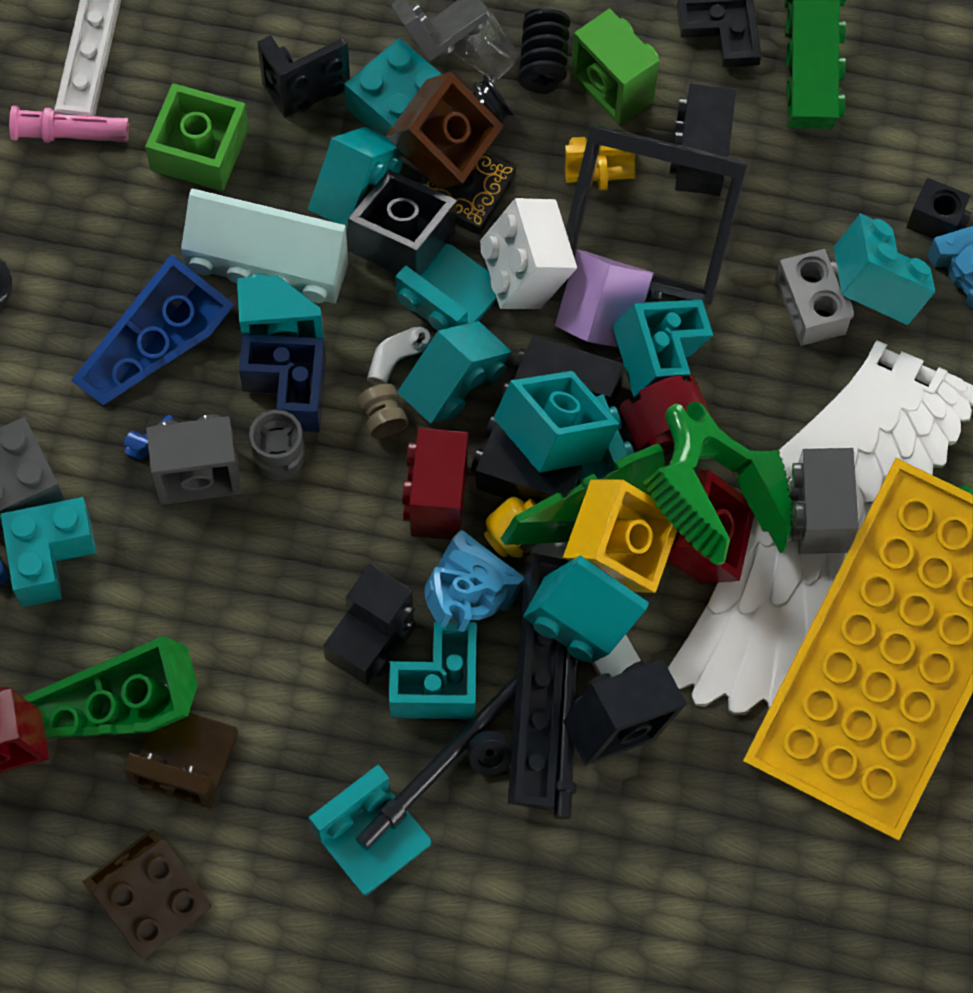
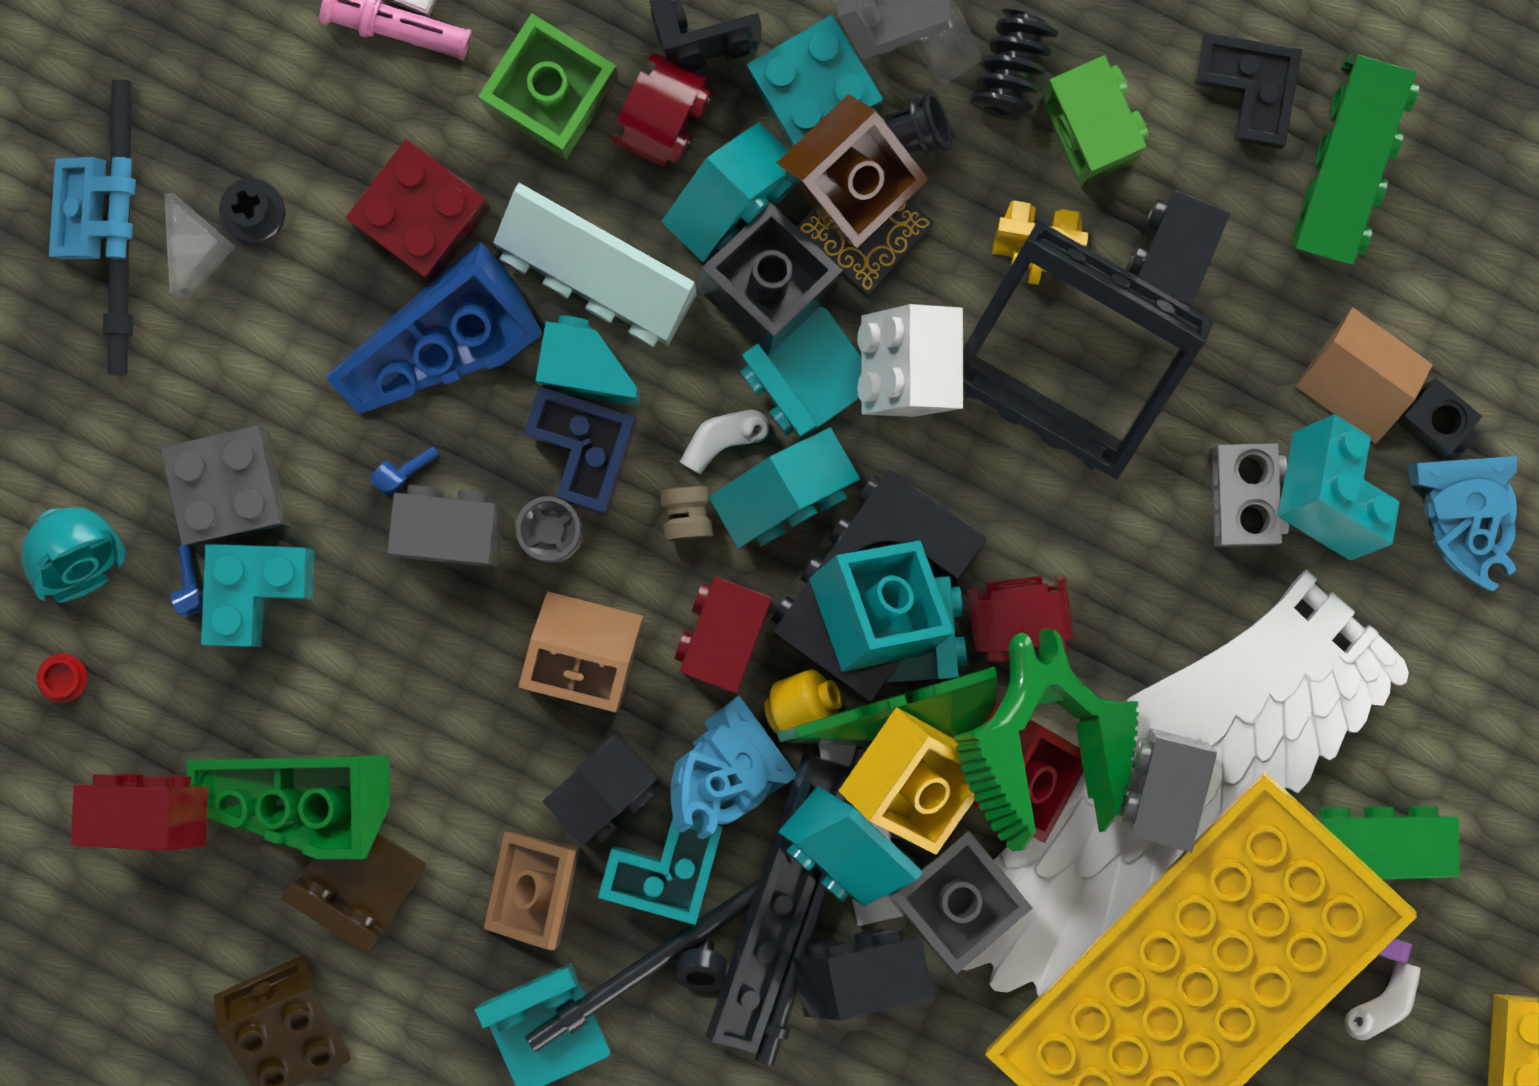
camera: 15 degrees right, 20 degrees up
lavender slope [555,249,654,347] -> none
teal brick [612,300,713,398] -> none
none -> dark red brick [345,138,491,283]
none -> medium nougat slope [484,831,580,950]
none -> medium nougat slope [518,591,644,712]
none -> dark red brick [611,52,714,169]
none -> dark grey brick [887,826,1033,974]
none -> medium nougat slope [1294,307,1433,445]

